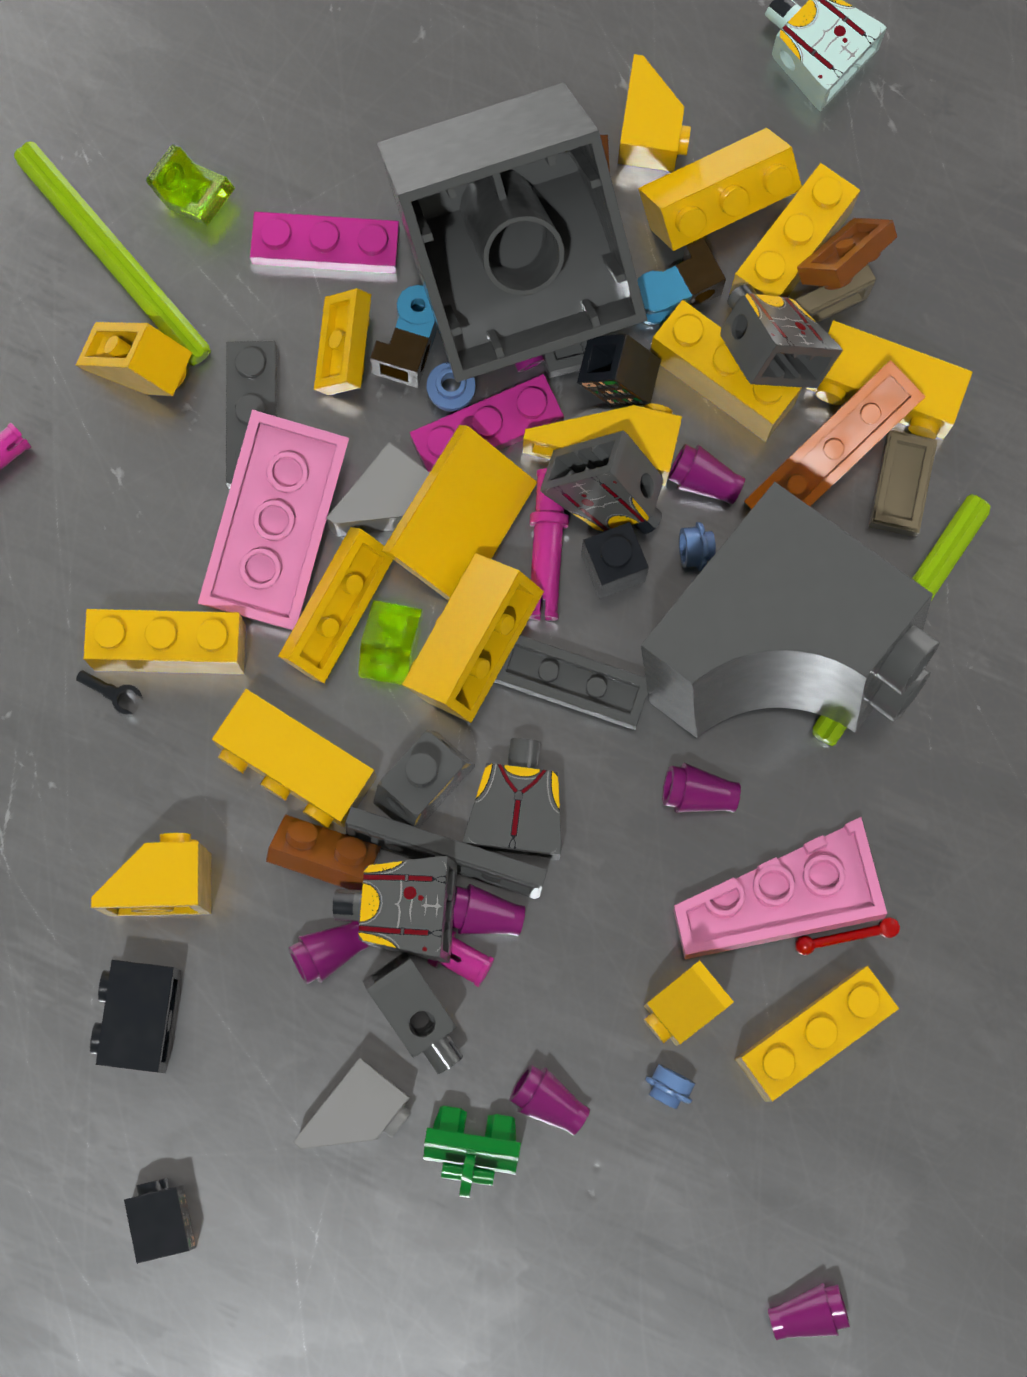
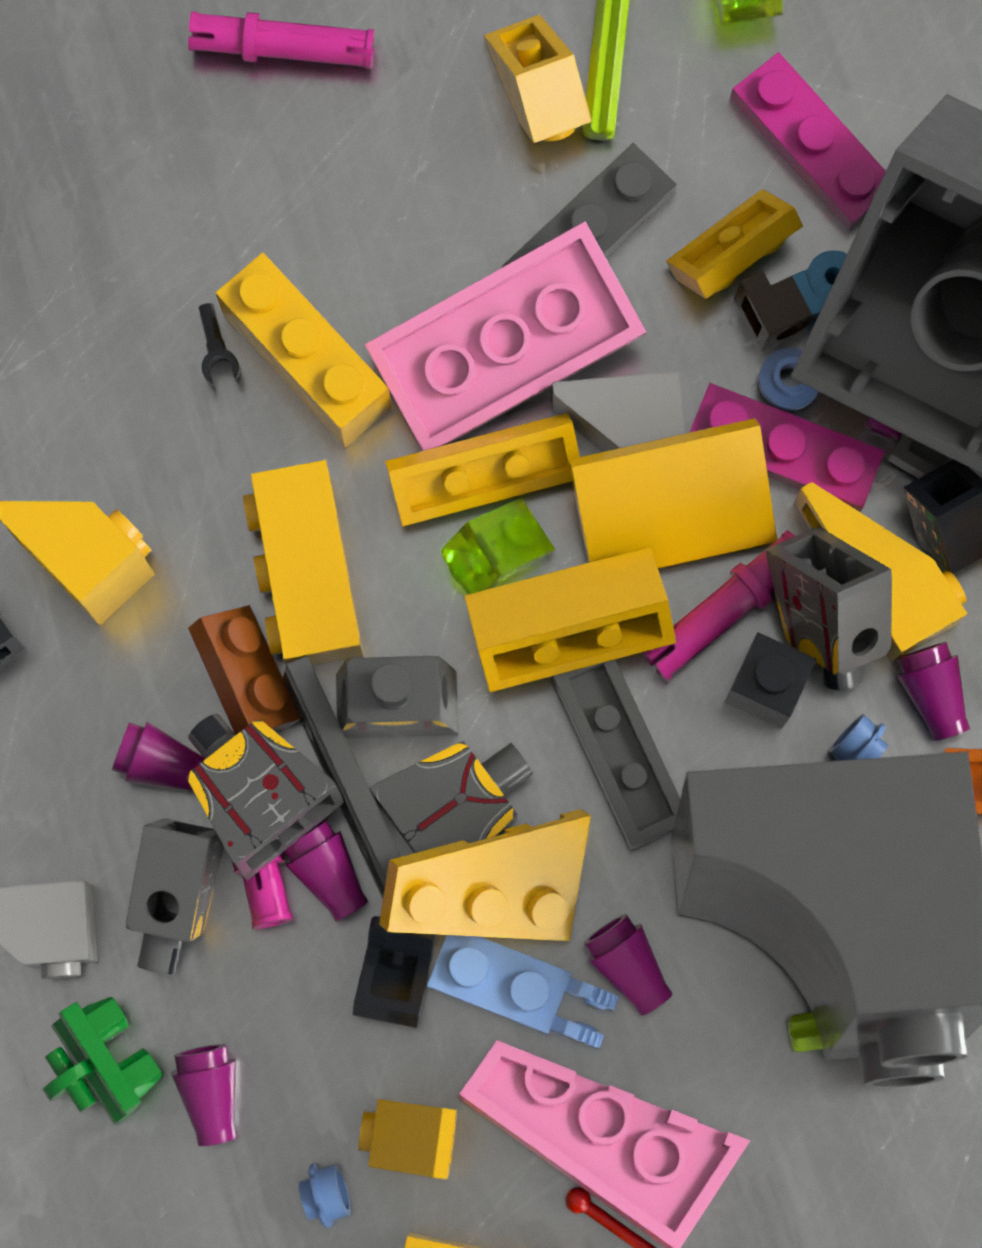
camera: 50 degrees right, 0 degrees up
none -> black bracket [353,916,435,1028]
none -> yellow wing [379,809,591,941]
none -> light blue hinge [427,935,619,1049]

